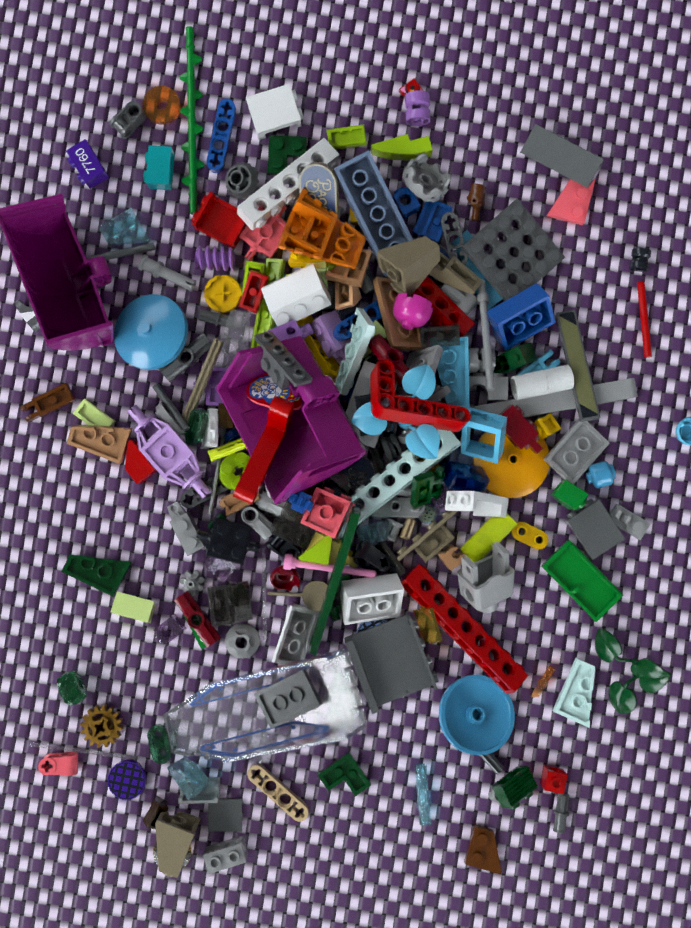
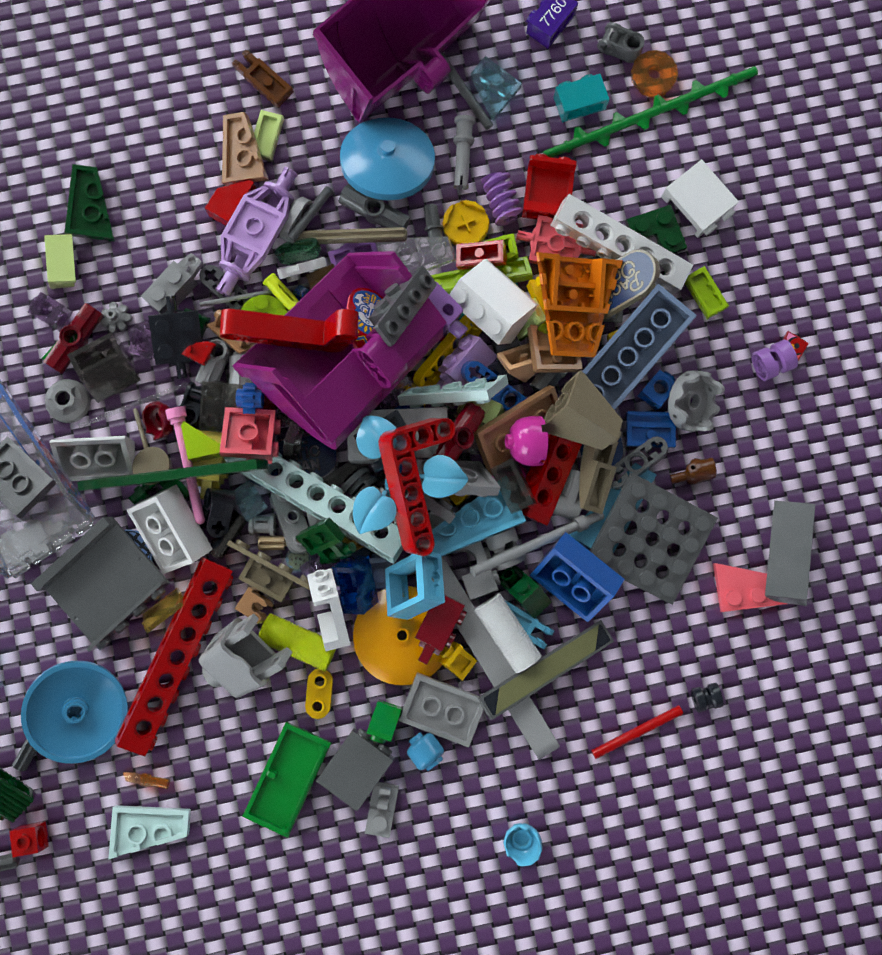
camera: 60 degrees right, 5 degrees down
blue beam [207,99,236,173] -> none
dark grey piece [225,162,259,200] -> none
lime slope [371,134,433,161] -> none
dark green plant [595,628,672,715] -> none
none -> red tile [182,341,216,366]

